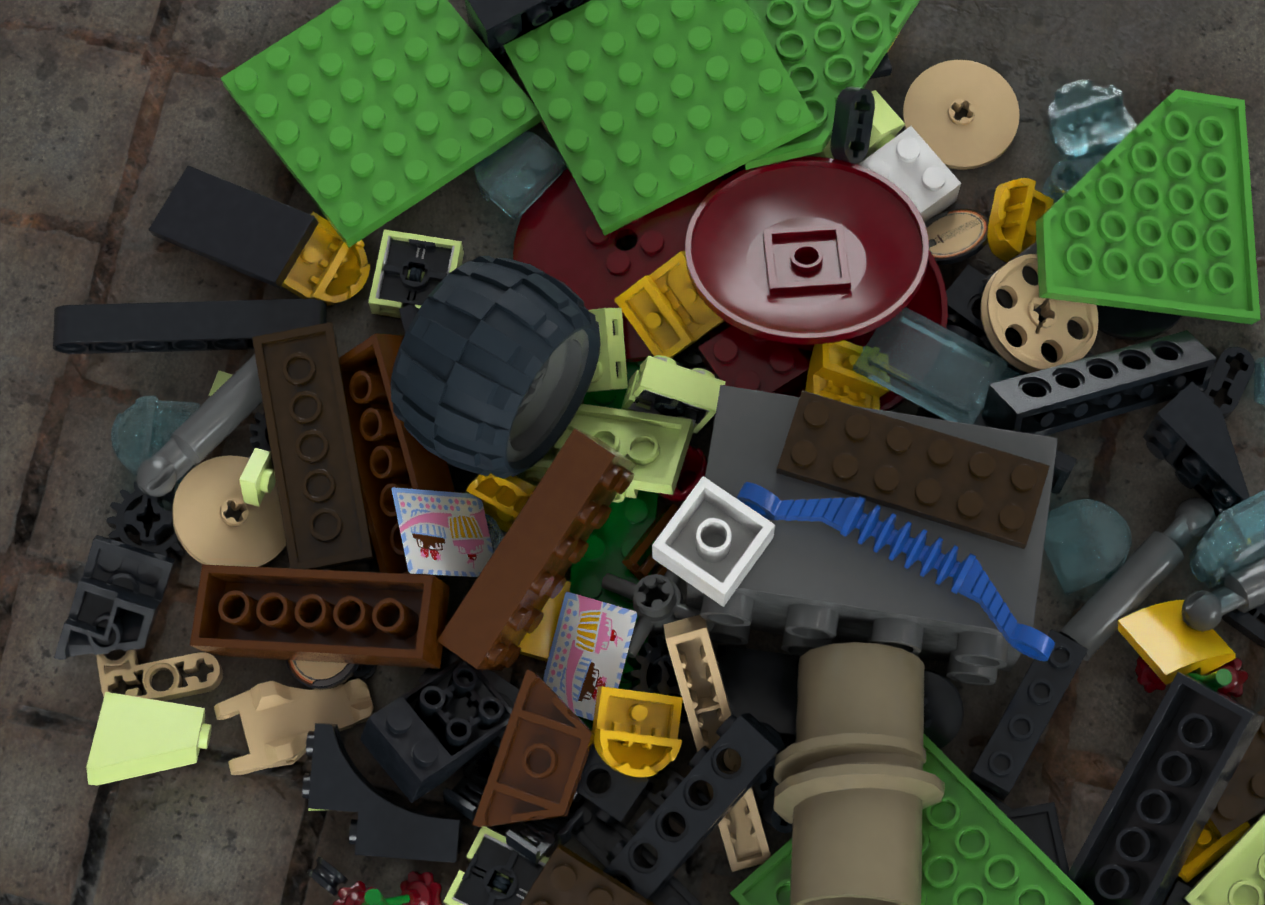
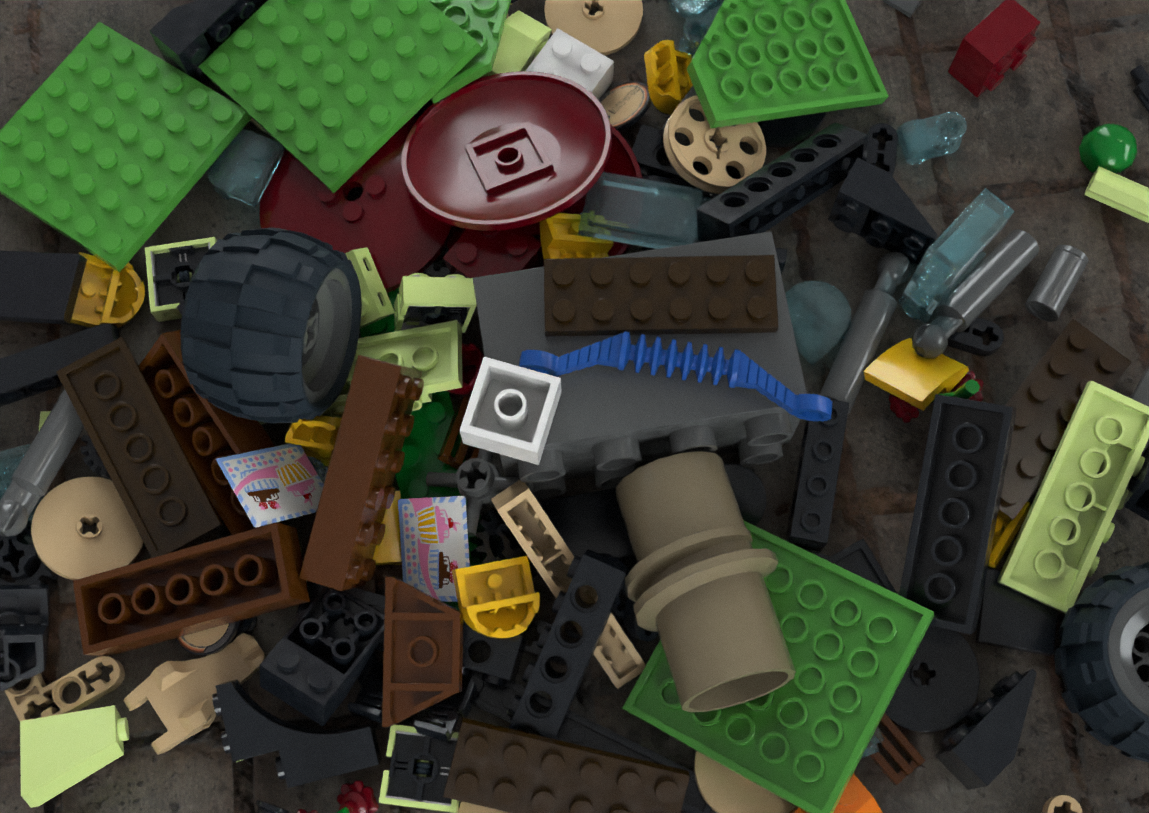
camera: 20 degrees left, 0 degrees up
yellowish green plate [239,448,276,507] -> none
yellow slope [614,251,725,358] -> none
black beam [830,86,875,164] -> none

